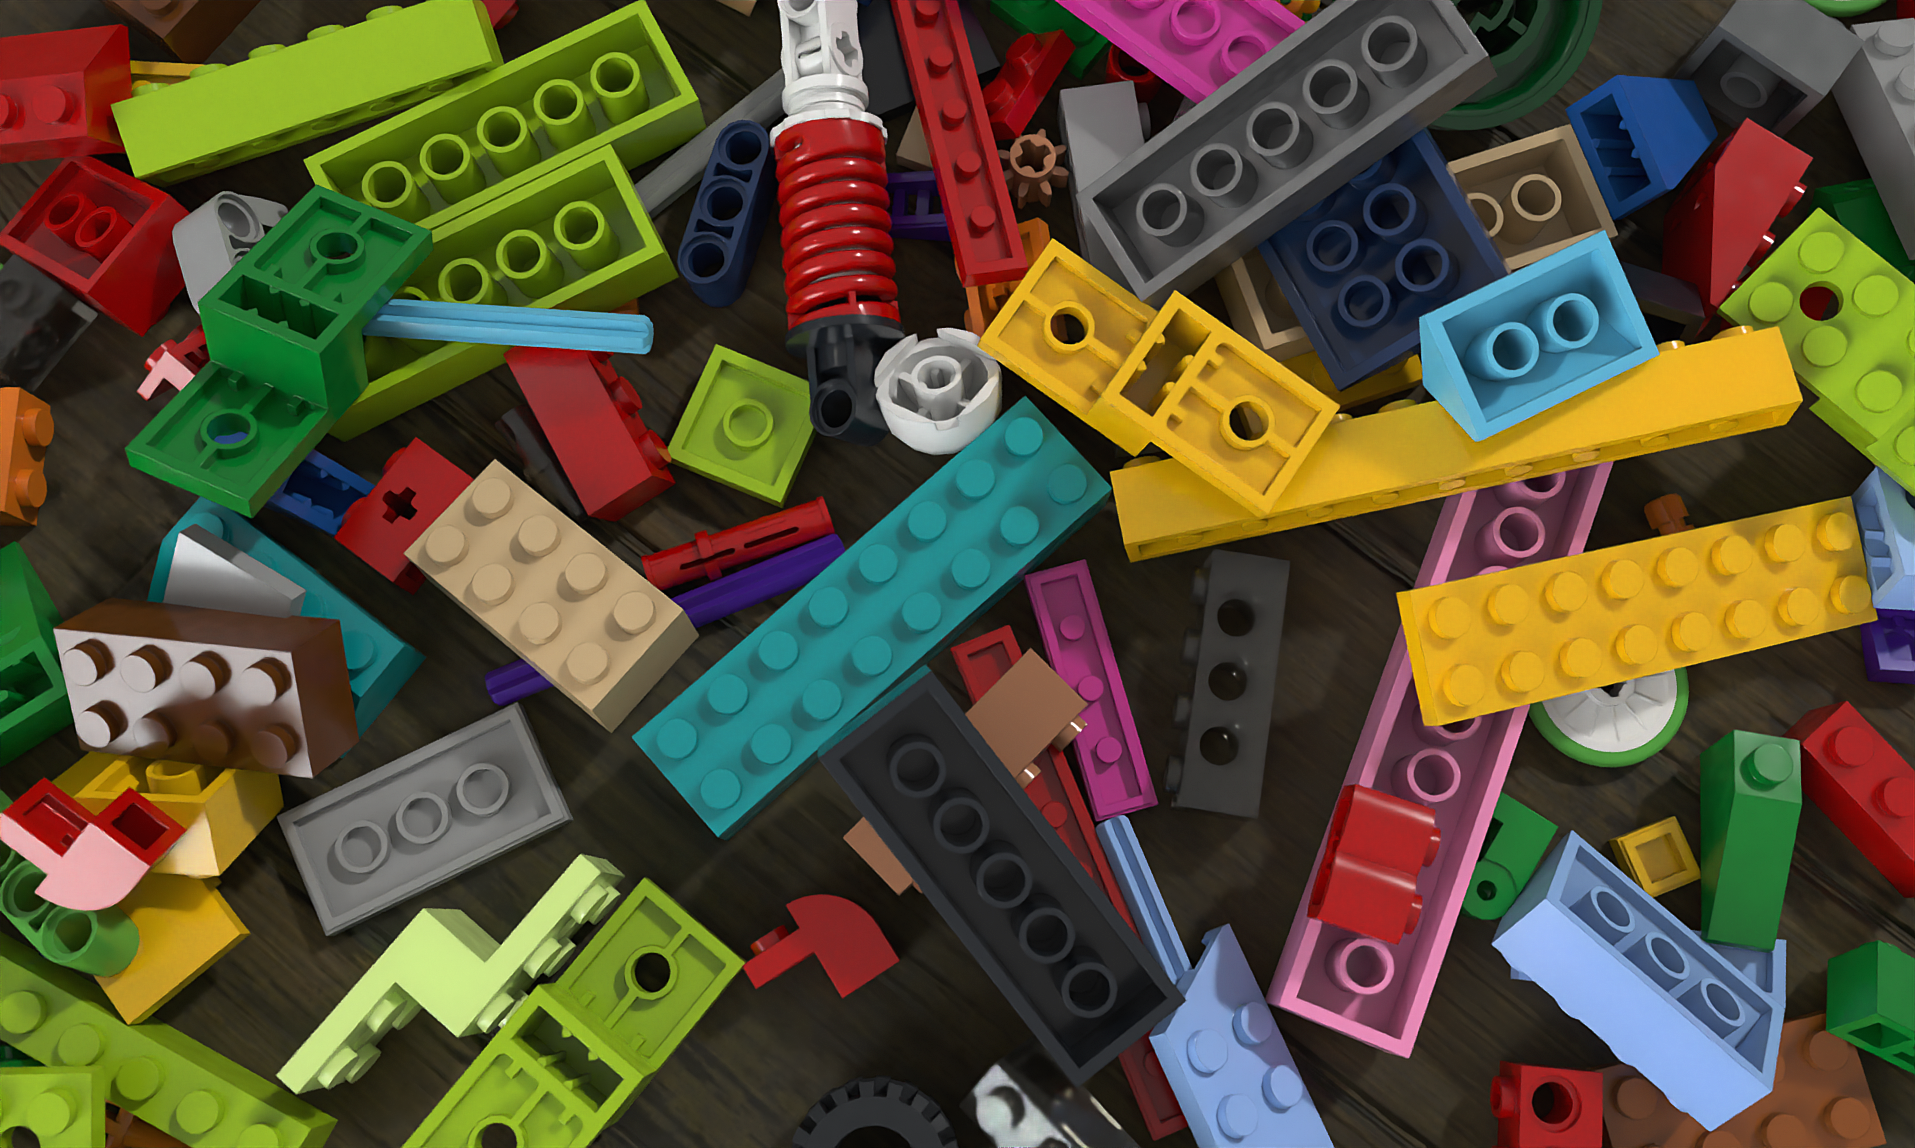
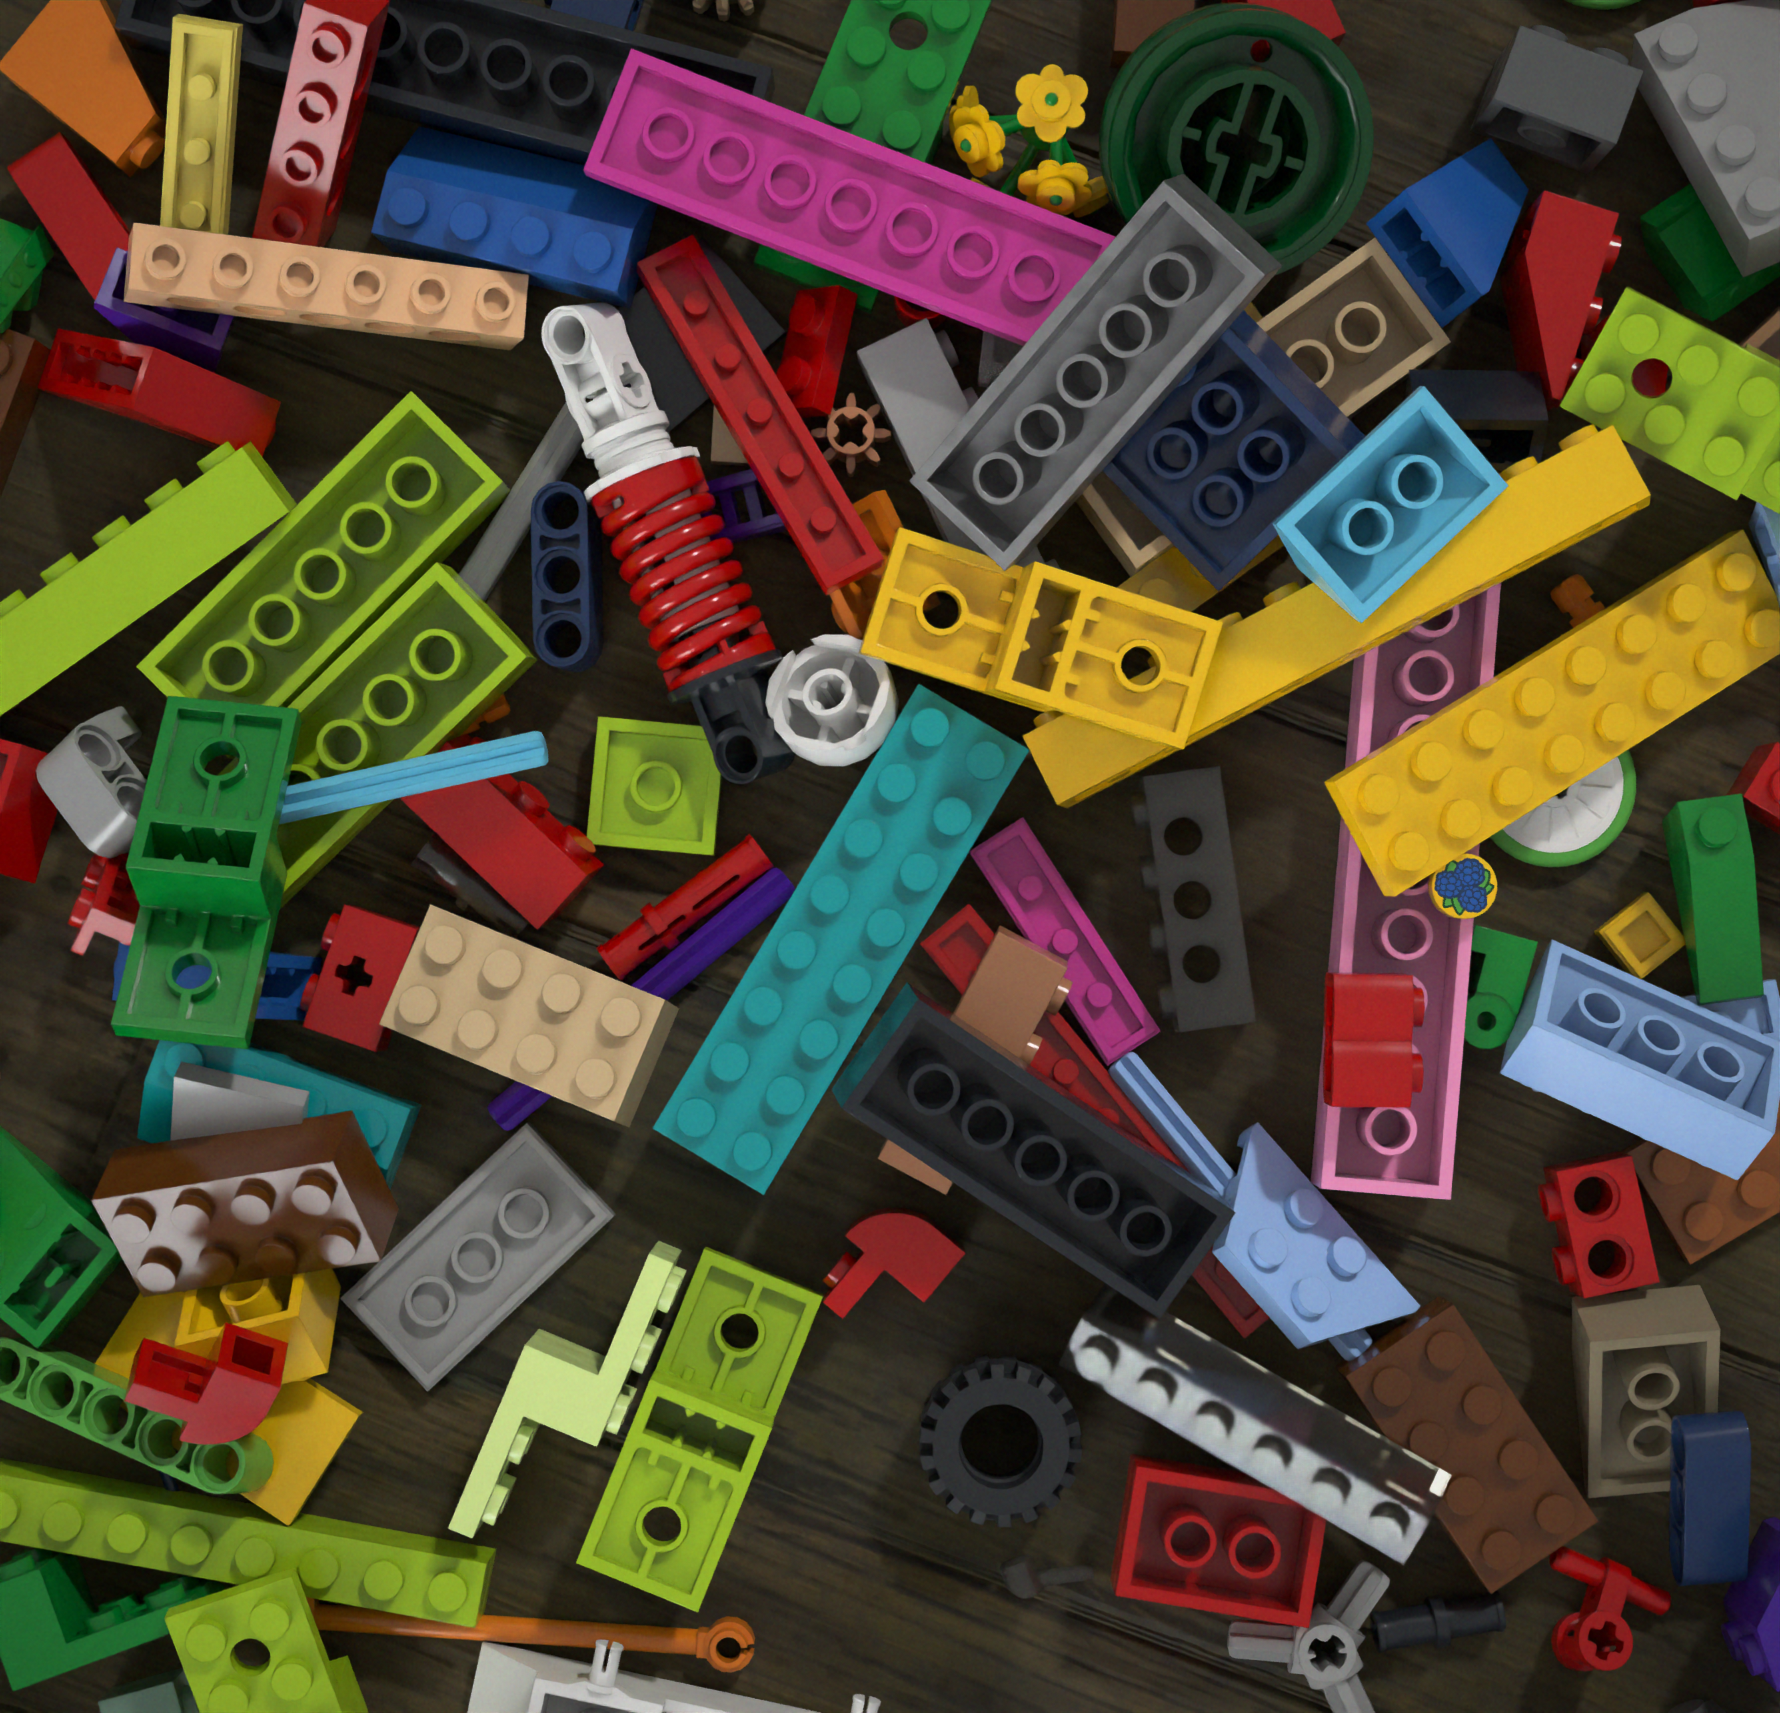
camera: 15 degrees left, 10 degrees up
none -> tile [1428,853,1497,919]

